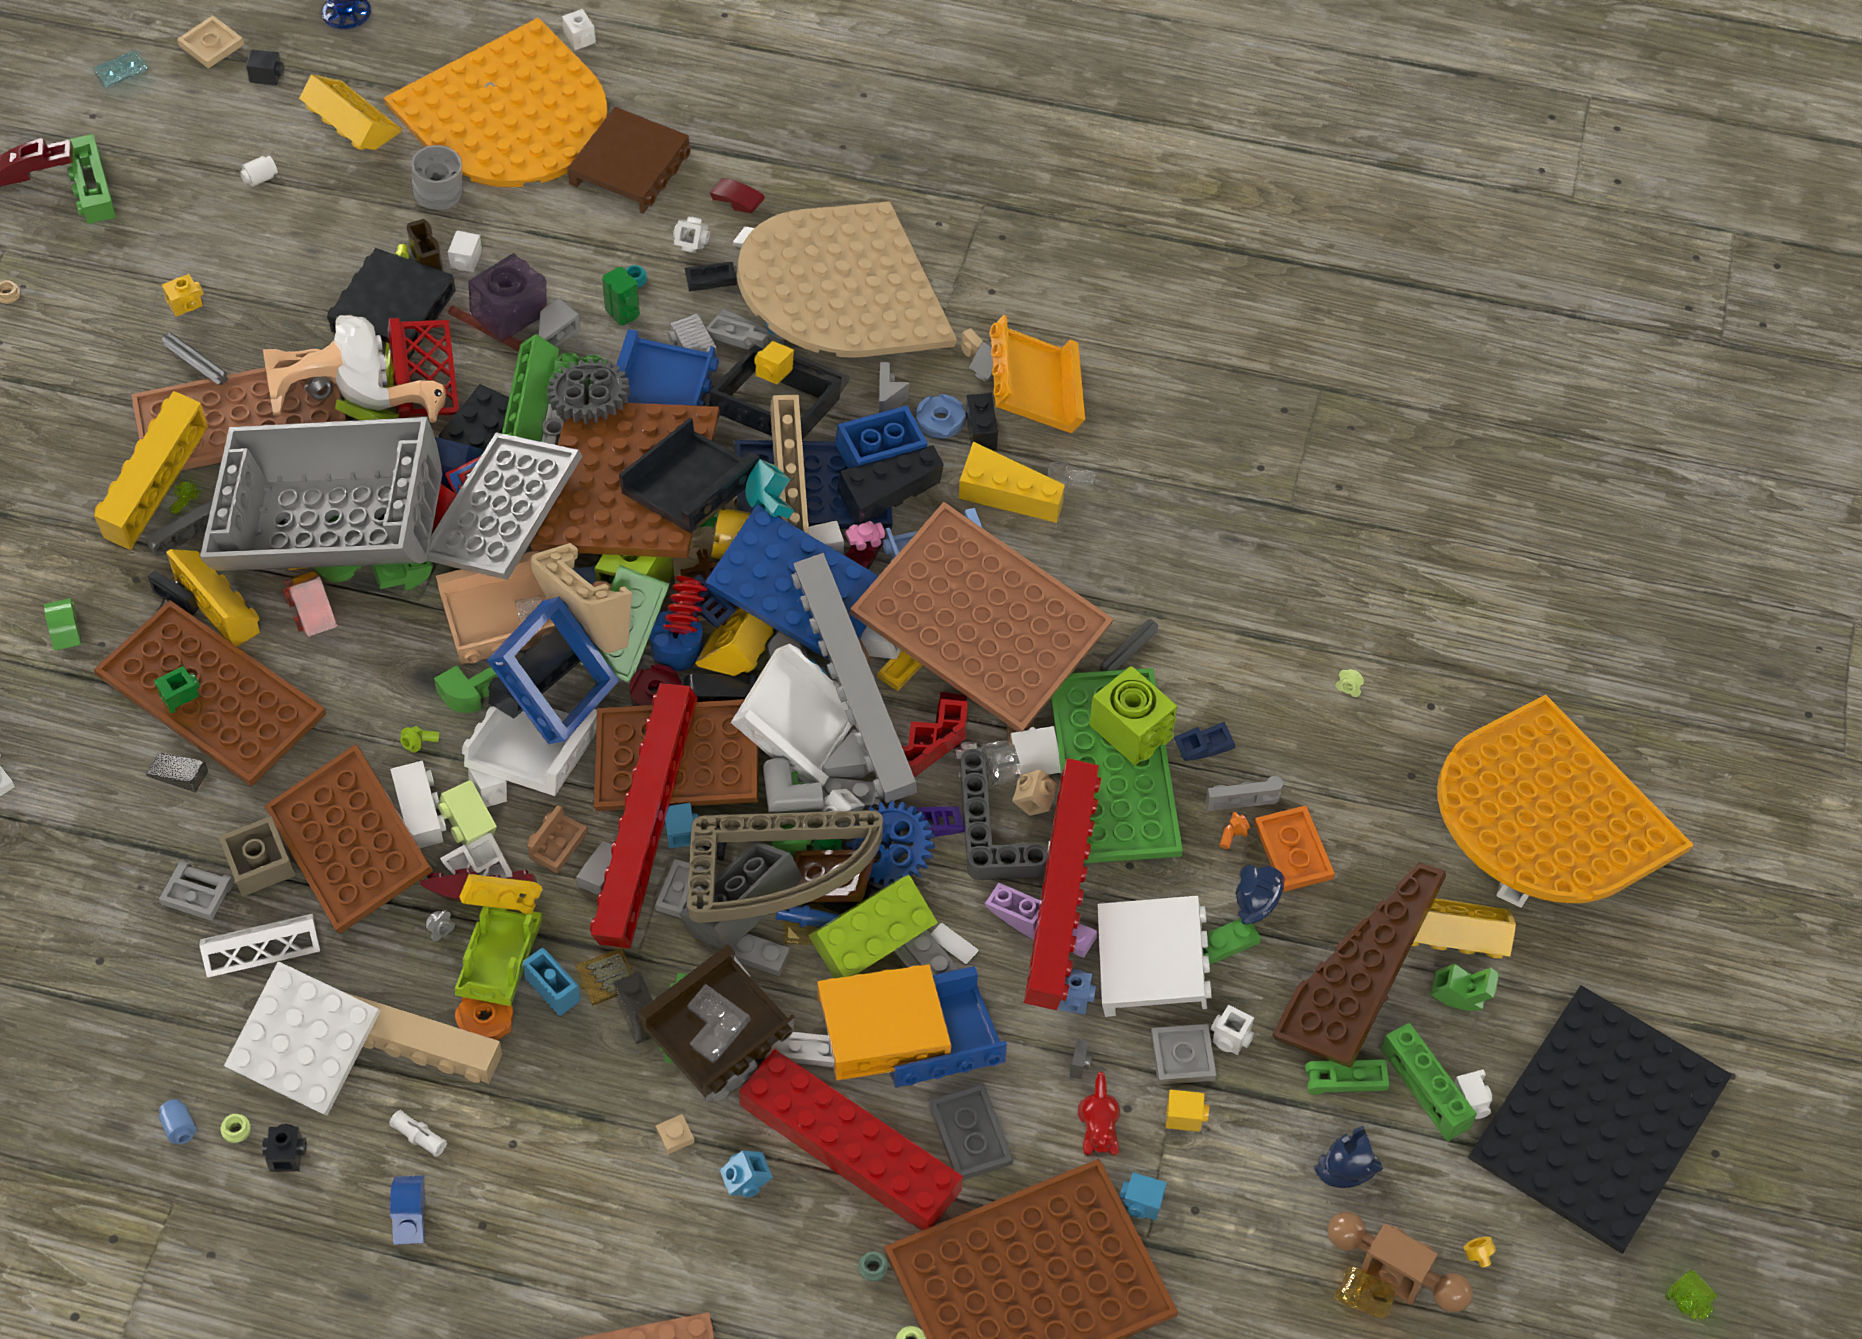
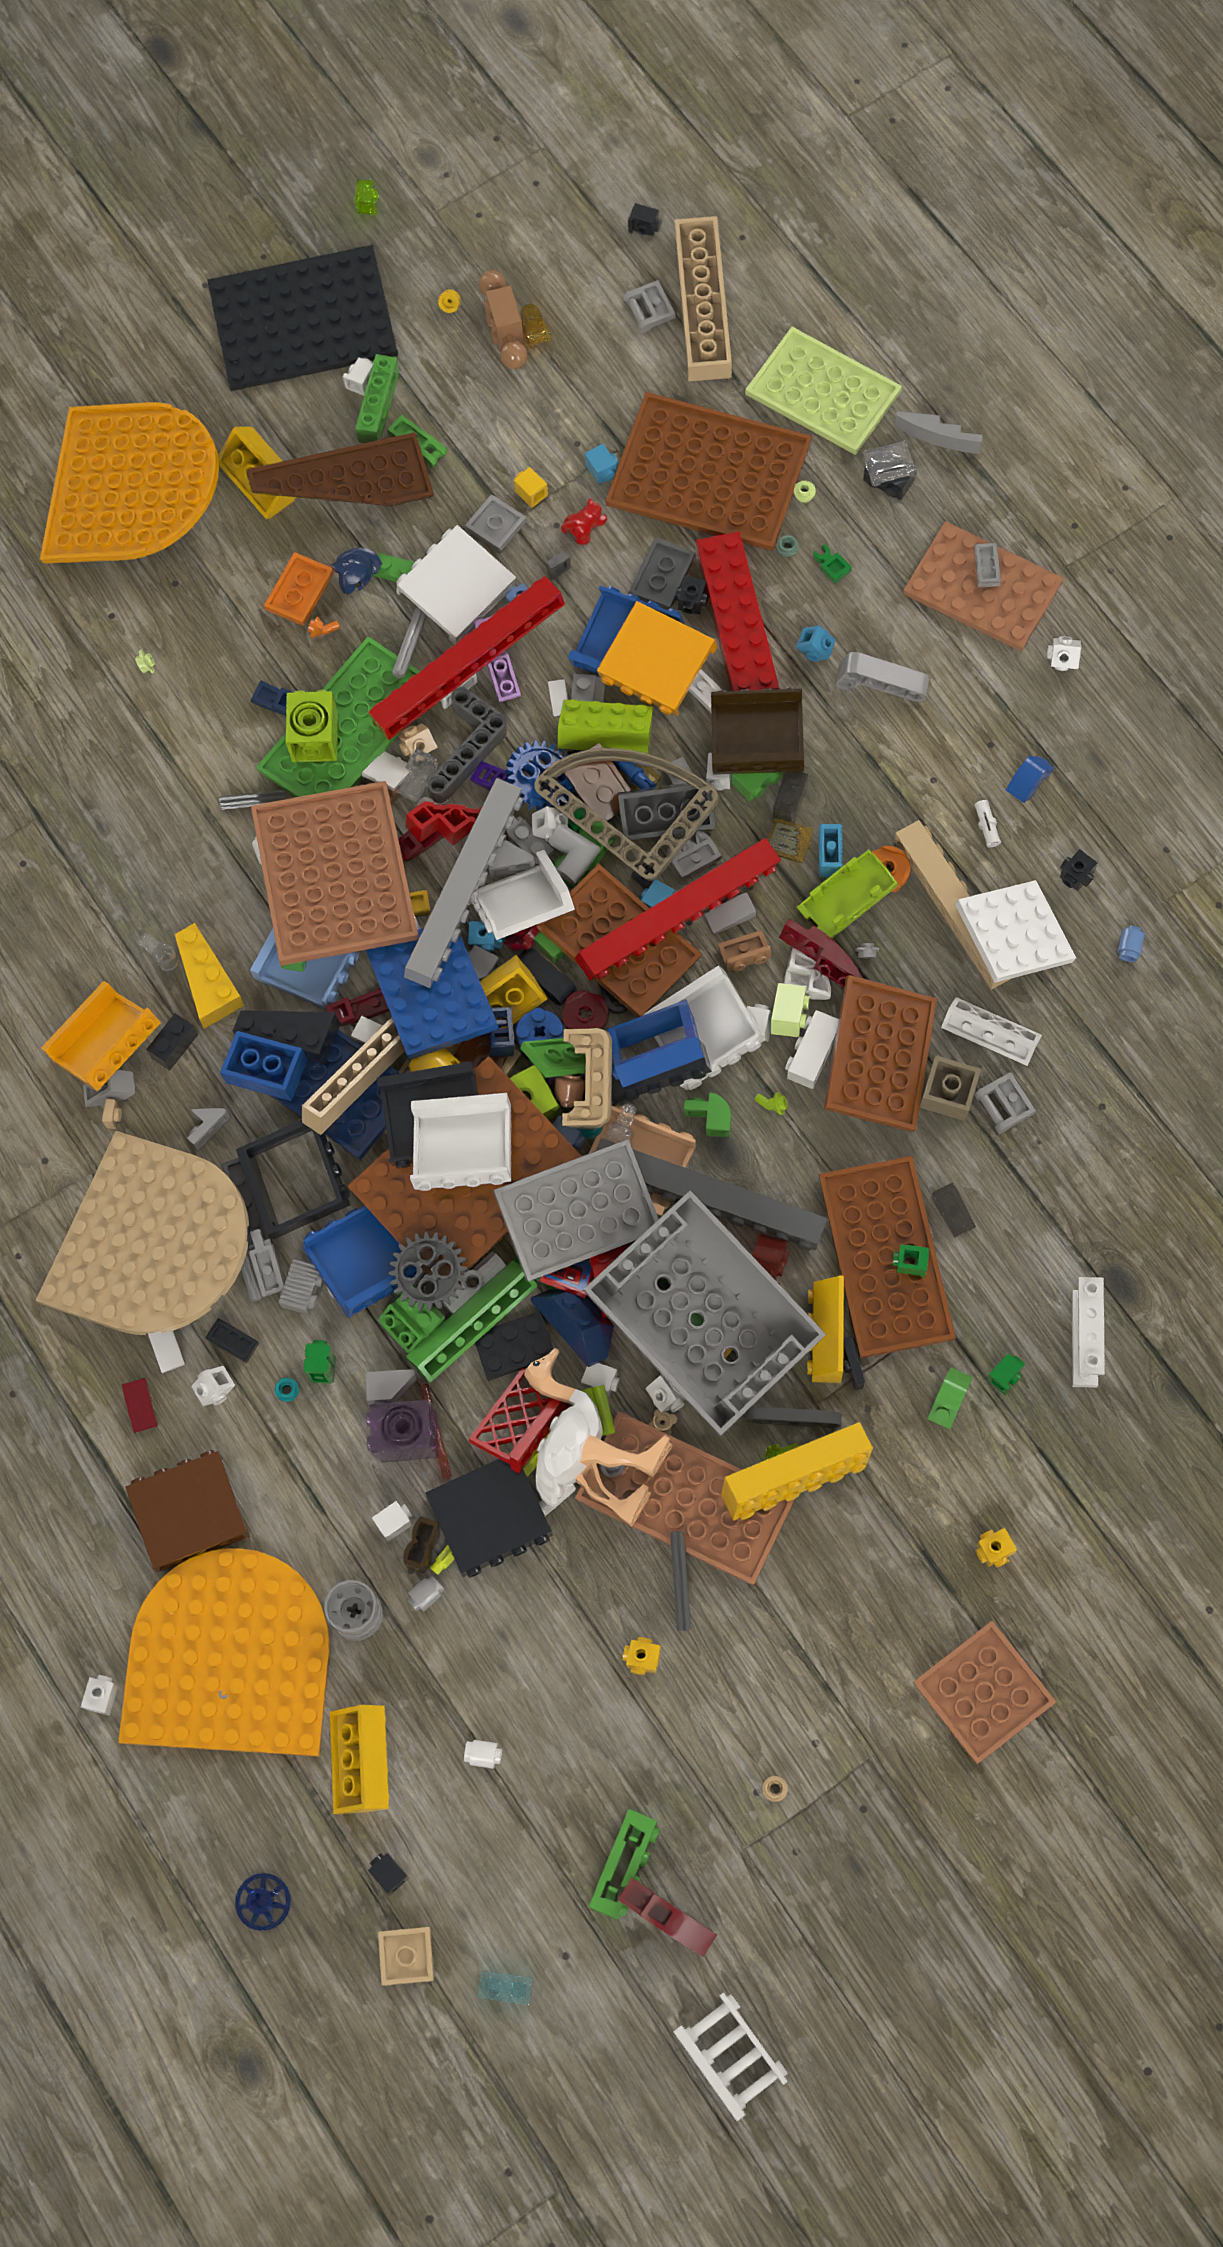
camera: 130 degrees left, 15 degrees up
yellowish green plate [220,1114,251,1143] -> none
yellow plate [459,874,543,914] -> none
tan plate [656,1114,695,1154] -> none
red piece [662,576,707,634] -> none
clear plate [687,984,751,1064] -> none
teal brick [745,460,794,519] -> none
yellow brick [755,341,794,384] -> none
bright pink piece [845,521,885,550] -> none
medium blue tile [916,394,965,438] -> none
light grey plate [1205,776,1283,811] -> none
white brick [1211,1005,1254,1055] -> none
dark blue helmet [1314,1126,1383,1188] -> none
bright green brick [1430,964,1499,1011] -> none
none -> light grey axle [392,607,427,679]
none -> light grey brick [407,1575,445,1612]
none -> white panel [410,1093,511,1191]
none -> dark grey brick [596,1138,827,1251]
none -> black brick [675,576,708,614]
none -> green plate [813,544,852,584]
none -> light grey beam [835,652,930,702]
none -> green brick [987,1353,1025,1396]

